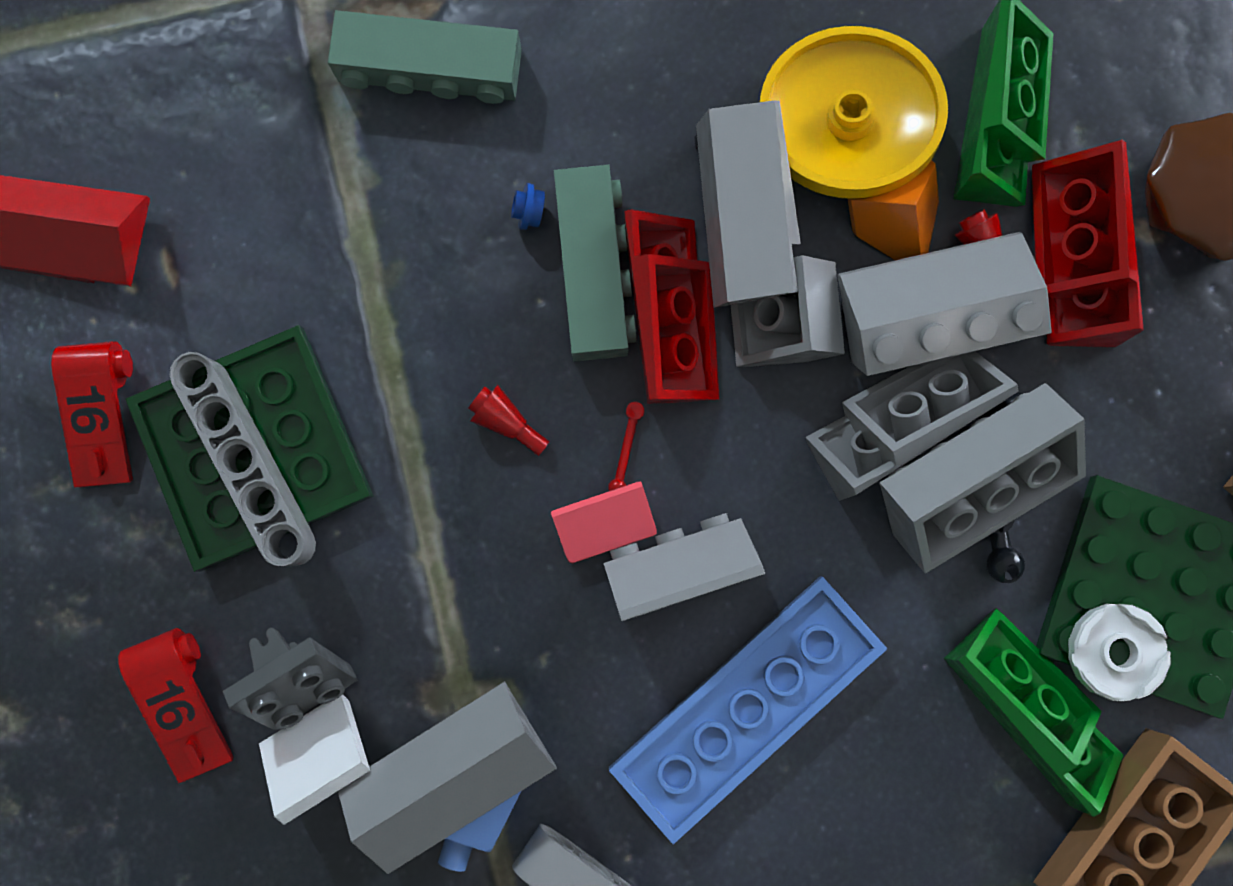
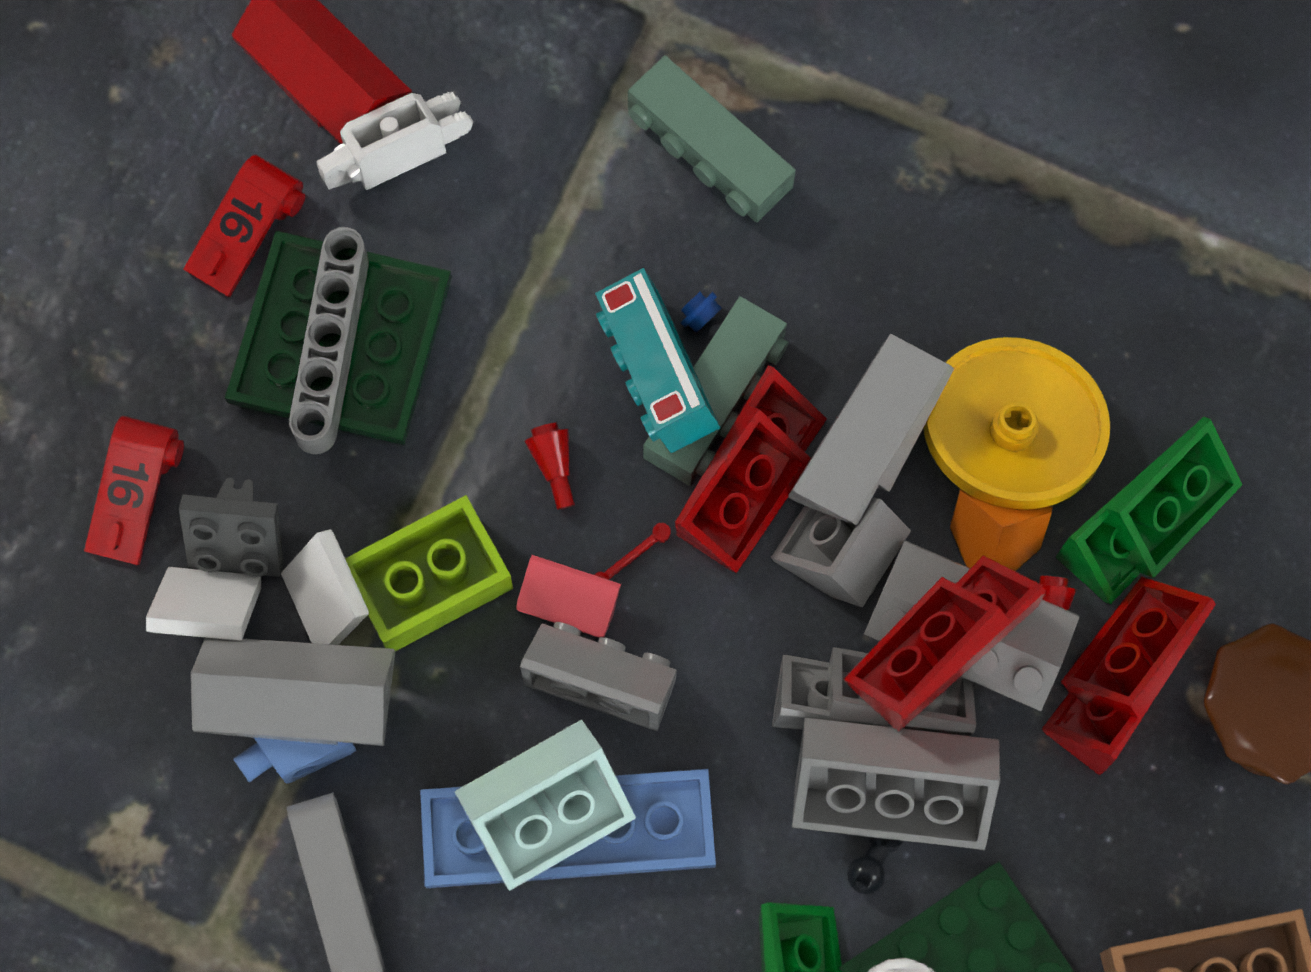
camera: 35 degrees right, 10 degrees down
none -> white tile [281,529,369,645]
none -> white hinge [317,92,474,190]
none -> lime brick [345,495,513,652]
none -> light aqua slope [454,720,636,891]
none -> teal brick [595,268,721,453]
none -> red slope [844,555,1046,732]

